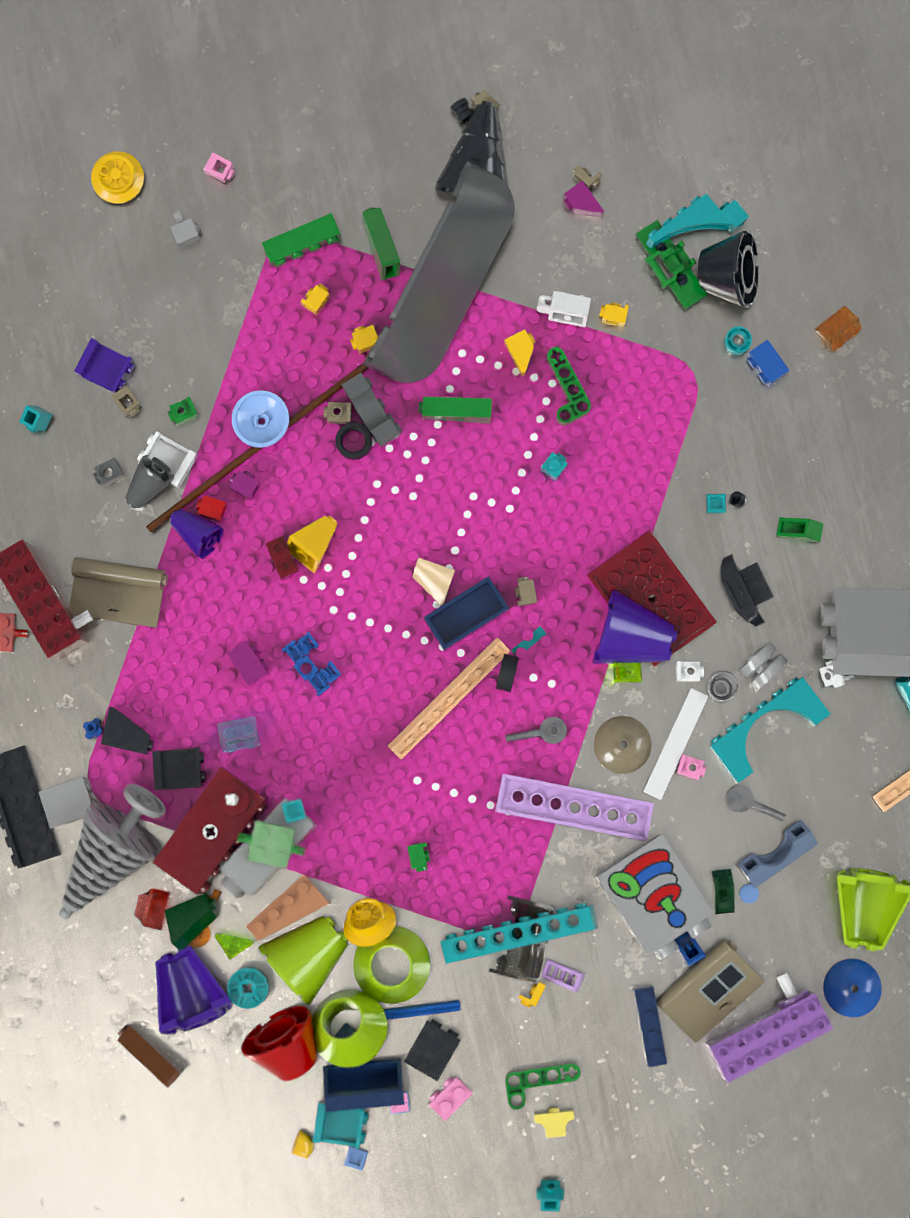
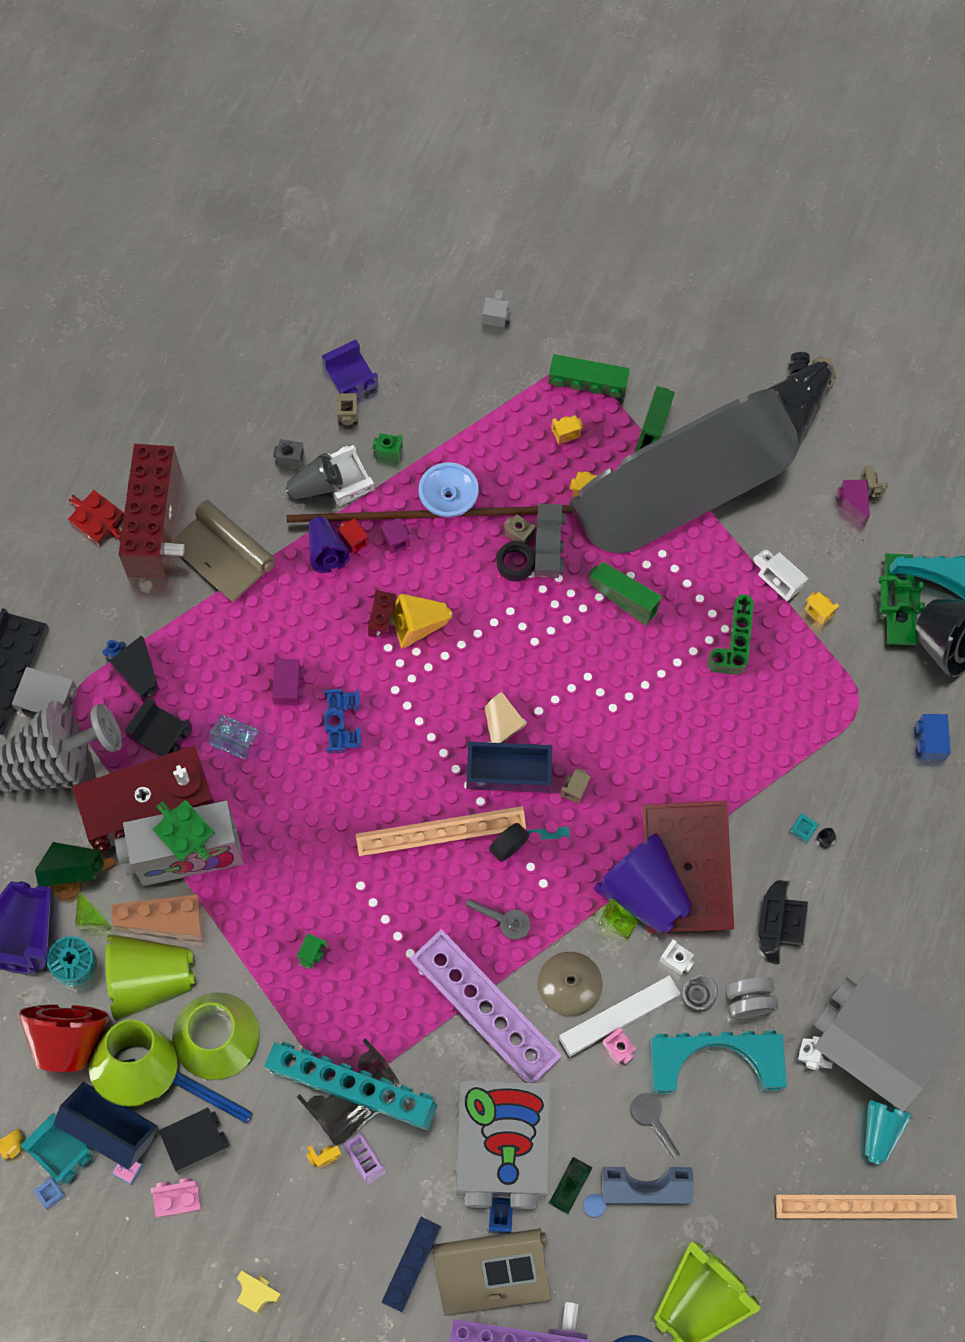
camera: 30 degrees right, 15 degrees down
teal brick [19,405,53,433] -> none
yellow wheel [91,151,144,204] -> none
clear red slope [134,888,171,930] -> none
bright pink brick [204,153,235,183] -> none
teal tile [281,799,306,823] -> none
yellow wheel [343,898,396,947] -> none
yellow slope [504,329,535,376] -> none
green beam [505,1062,581,1110] -> none
teal brick [540,452,568,482] -> none
teal wheel [724,326,752,355] -> none
green slope [776,517,823,542] -> none

